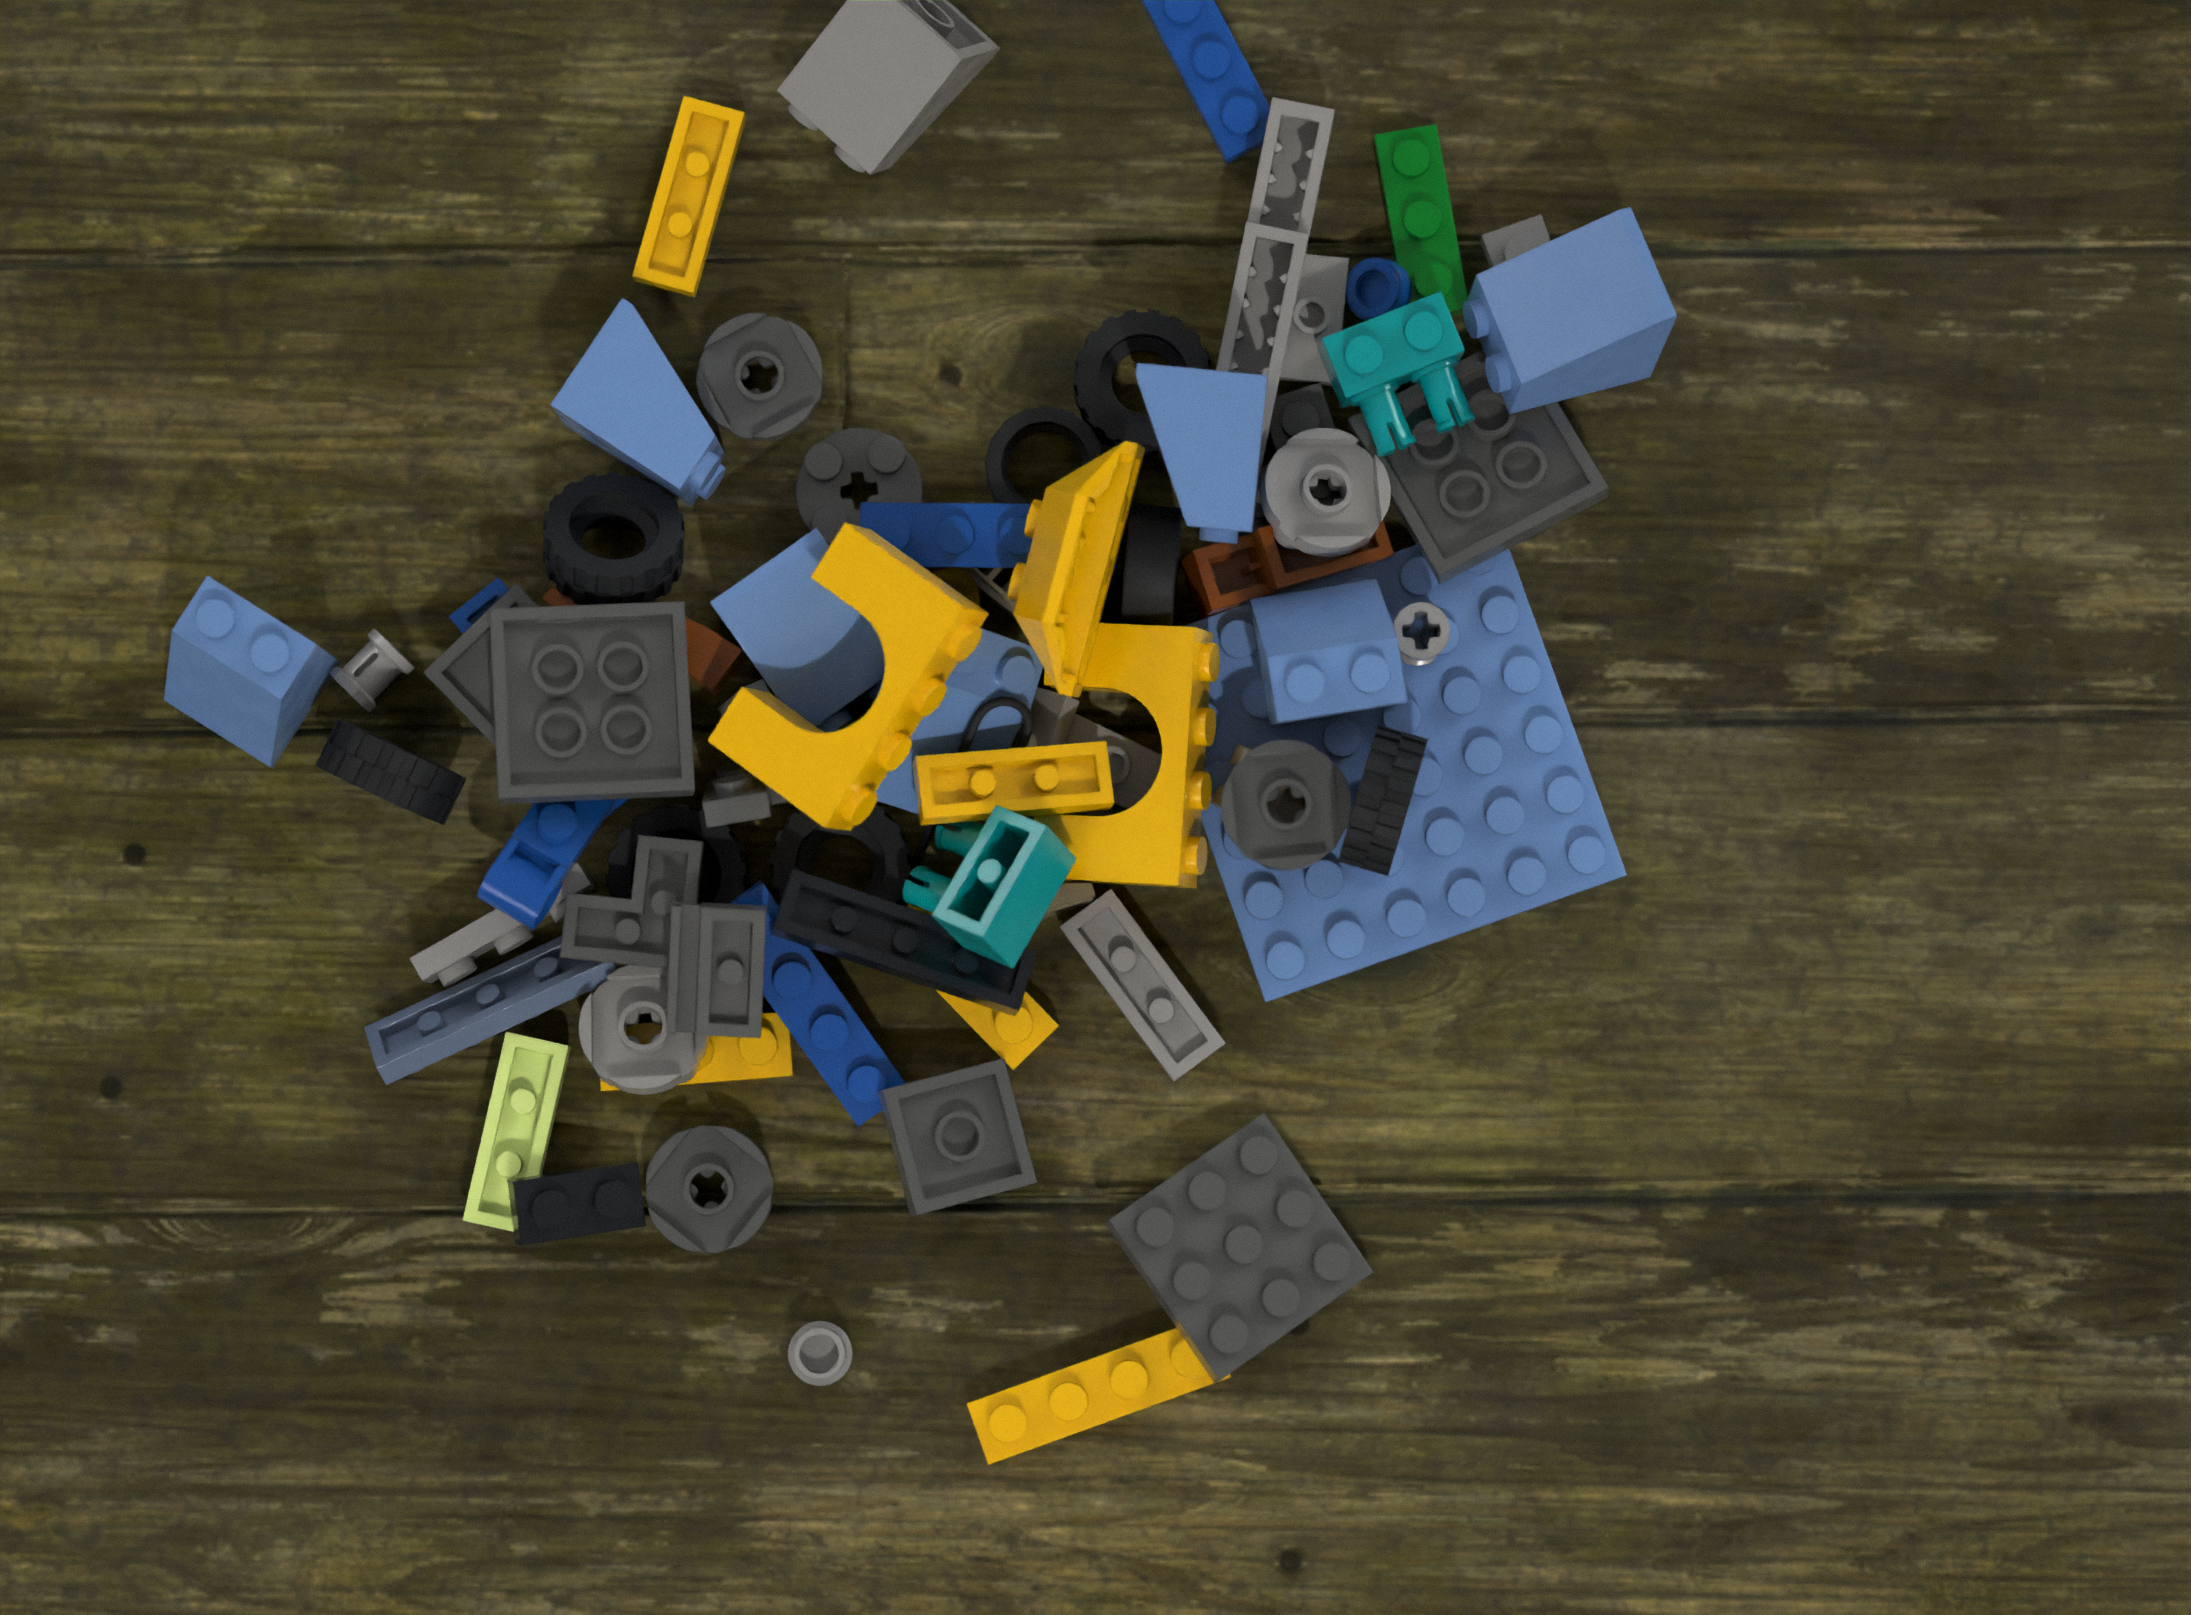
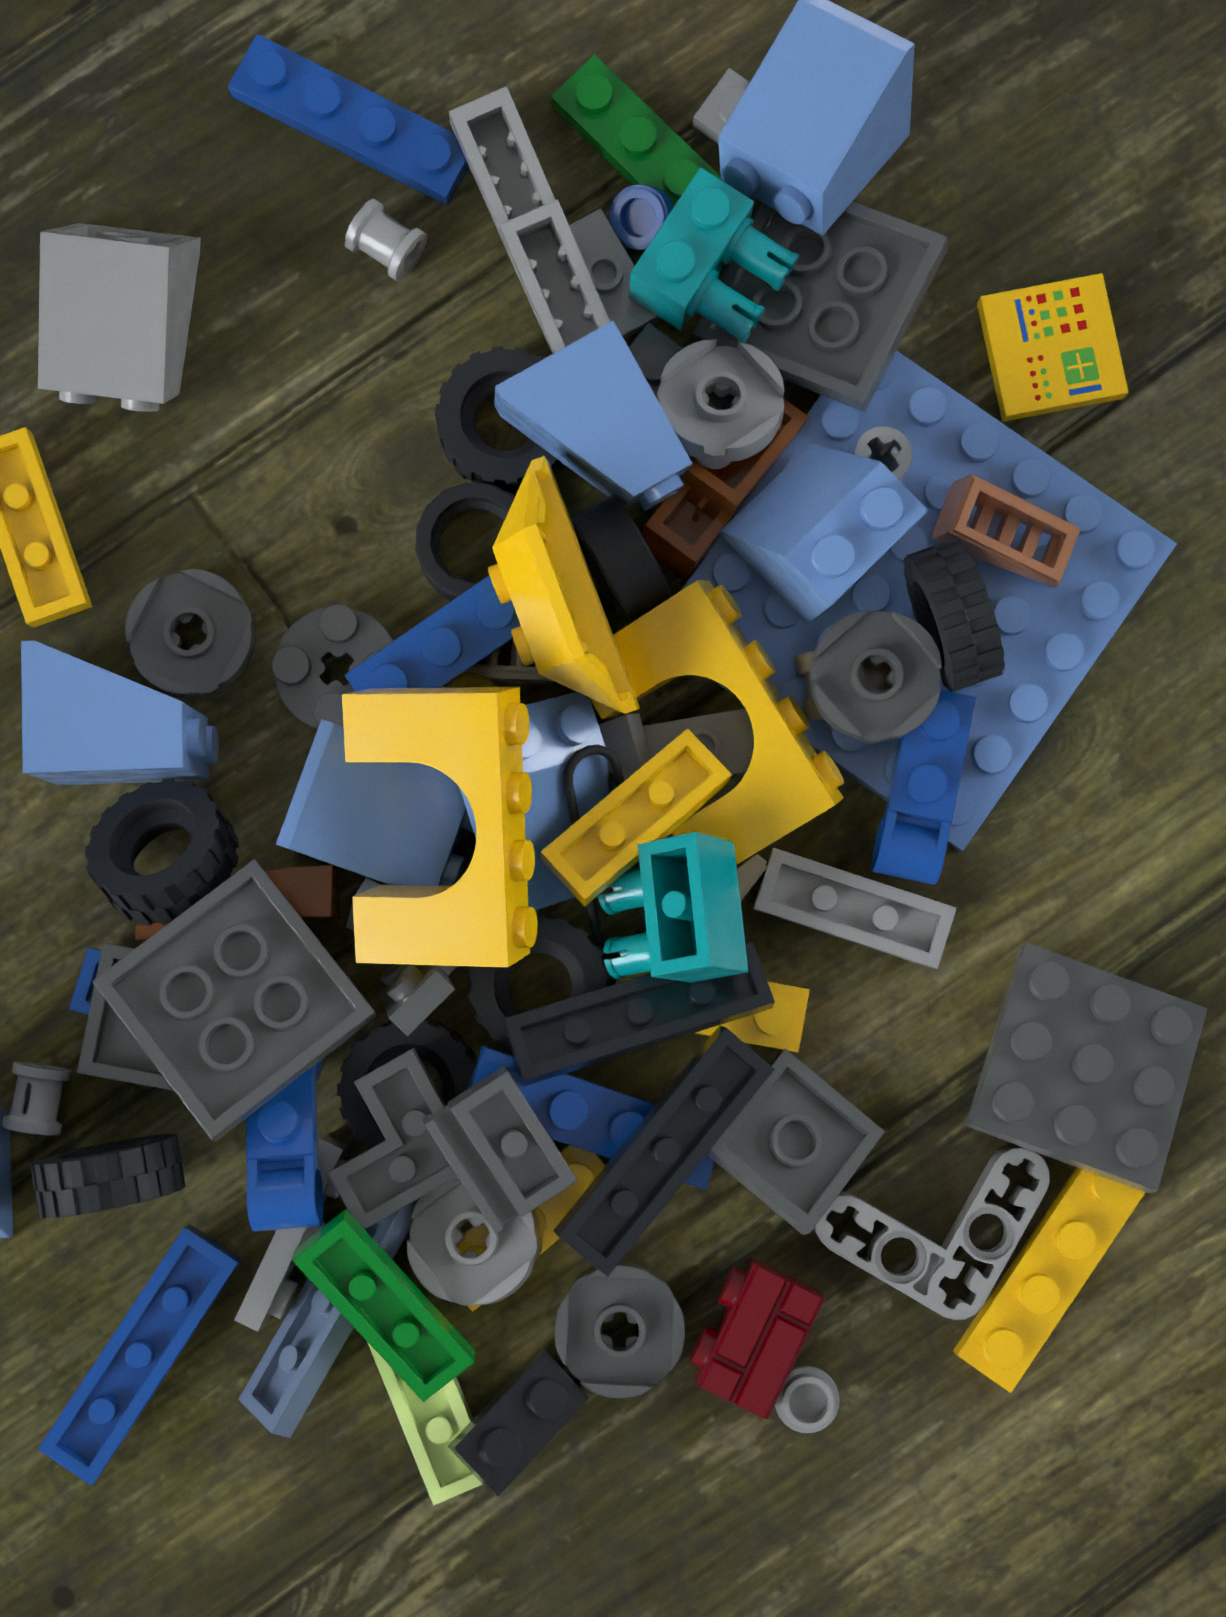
camera: 35 degrees left, 0 degrees up
none -> blue plate [37,1224,243,1486]
none -> green plate [292,1209,475,1402]
none -> light grey bush [345,199,428,281]
none -> black plate [553,1025,775,1277]
none -> dark red brick [689,1257,825,1420]
none -> light grey beam [814,1145,1050,1320]
none -> blue plate [871,689,976,885]
none -> nougat slope [931,474,1081,588]
none -> yellow tile [977,273,1129,422]

